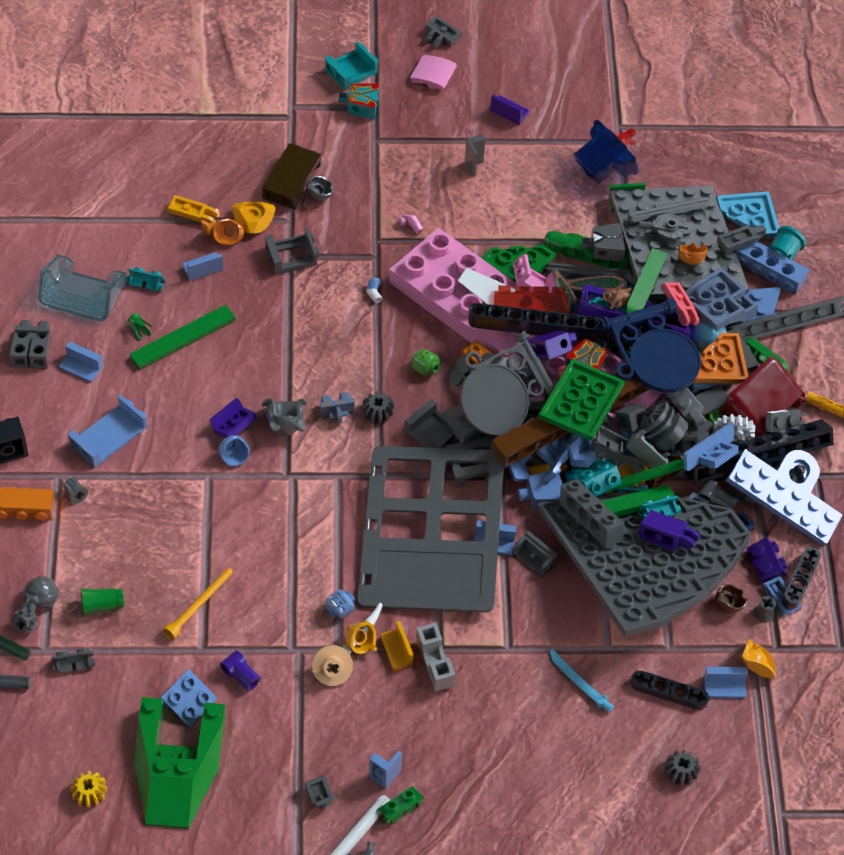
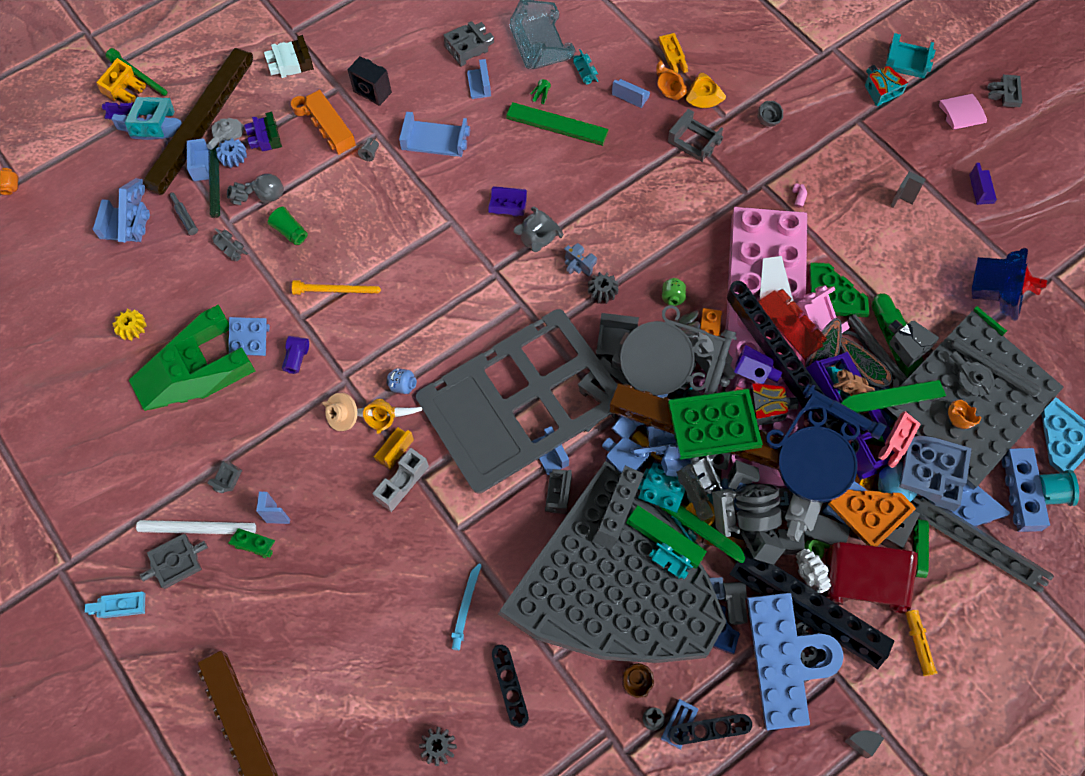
camera: 60 degrees right, 10 degrees up
medium blue hair [219,435,250,466] -> none
dark brown panel [262,143,321,210] -> none
arm [366,277,383,304] -> none
dark purple hinge [639,510,701,552] -> none
medium blue bracket [683,423,738,471] -> none
medium blue panel [704,667,748,699] -> none
dark grey hinge [717,224,767,253] -> none
light orange hat [741,639,776,679] -> none
dark purple bracket [746,537,788,583] -> none
dark grey hinge [765,408,805,432] -> none

